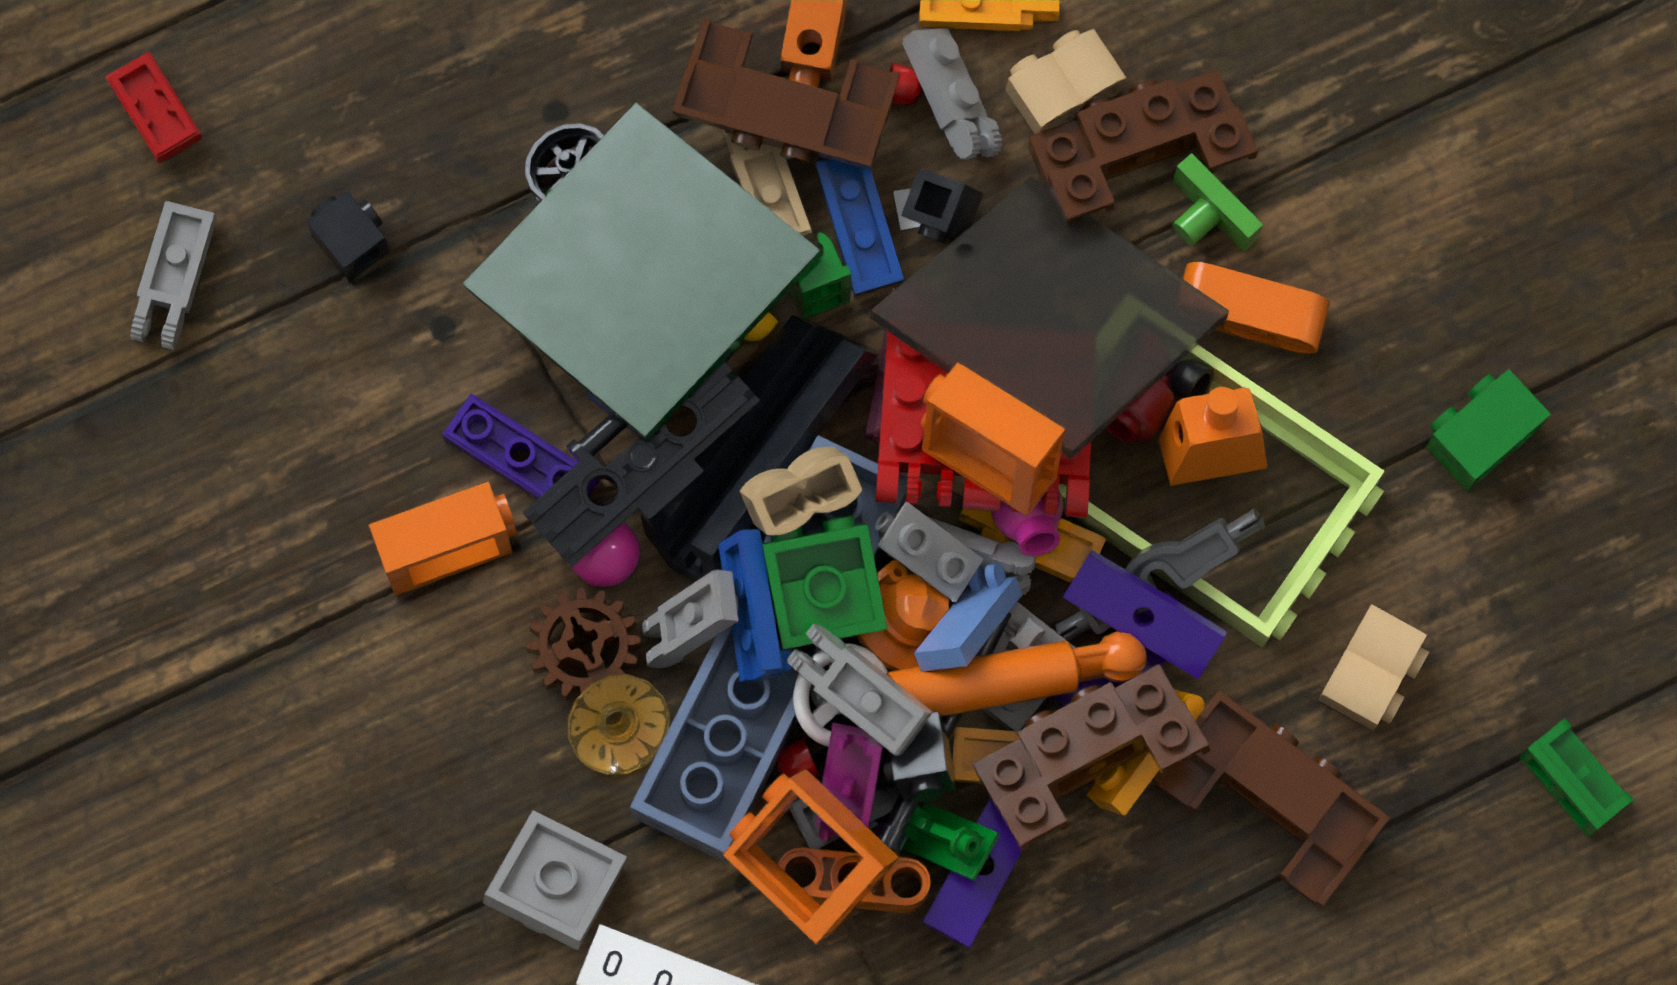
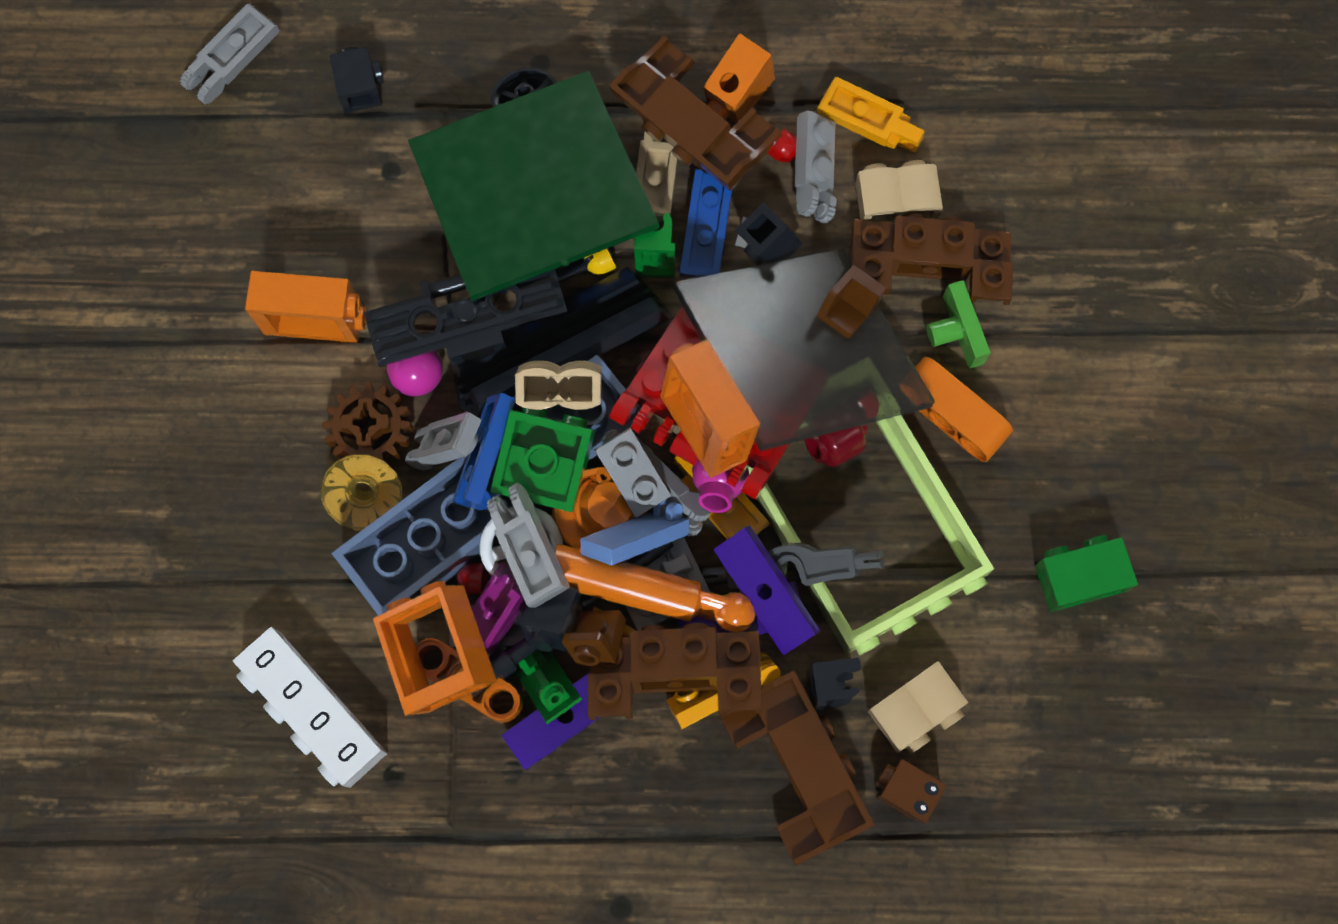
camera: 30 degrees right, 0 degrees up
dark purple tile [442,393,600,499] -> none
light grey hinge [483,810,627,950] -> none
orange torso [1158,387,1267,486] -> none
black hinge [1169,359,1214,399] -> none
green hinge [1519,718,1634,838] -> none
none -> reddish brown bracket [562,610,626,666]
none -> black hinge [806,657,861,714]
none -> reddish brown panel [816,265,886,338]
none -> reddish brown brick [875,759,947,824]

